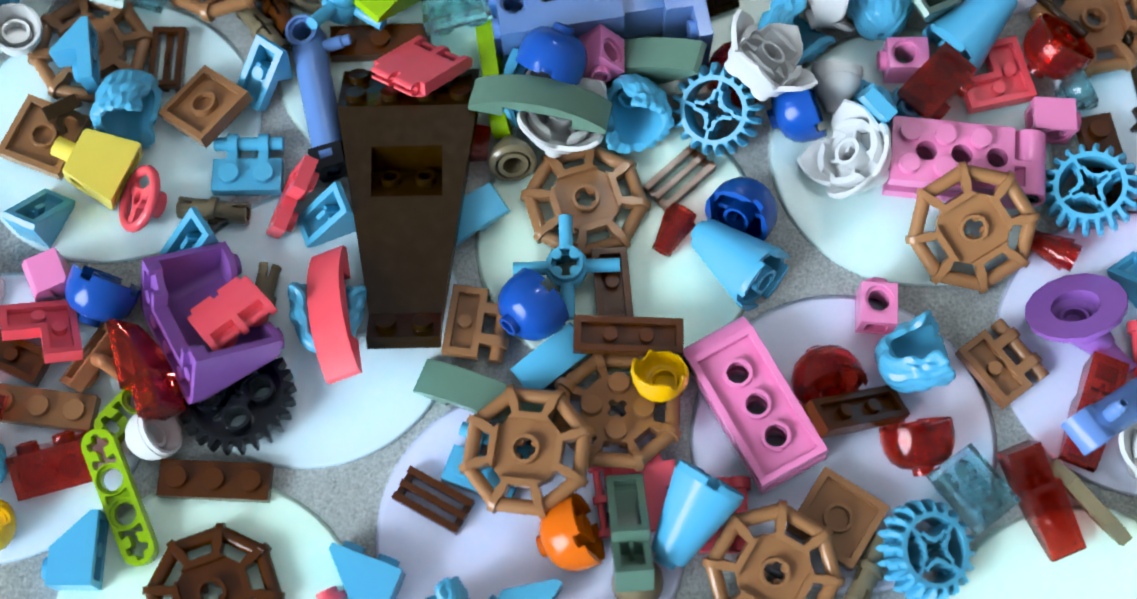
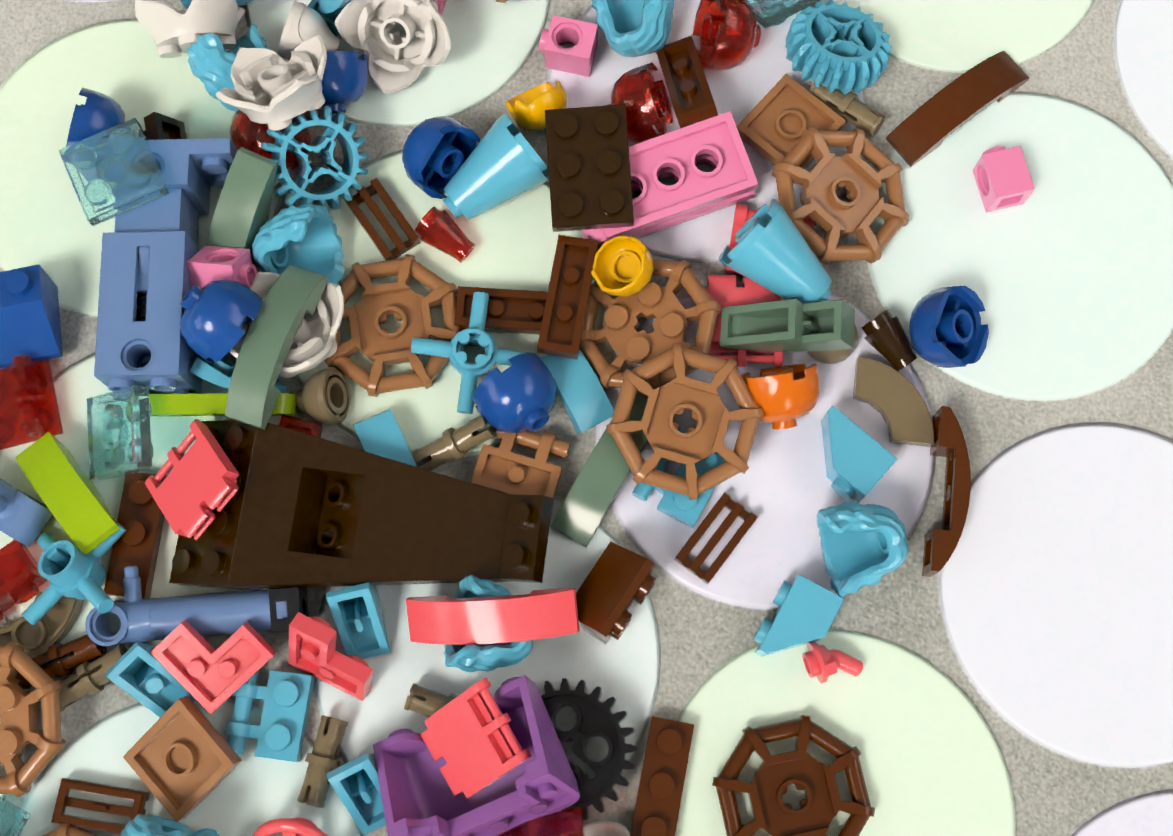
camera: 80 degrees left, 5 degrees up
none -> coral plate [150,619,276,714]
none -> dark tan pin [413,415,497,471]
none -> yellow hair [505,81,567,130]
none -> dark brown plate [545,104,634,232]
none -> reddish brown slope [576,541,656,645]

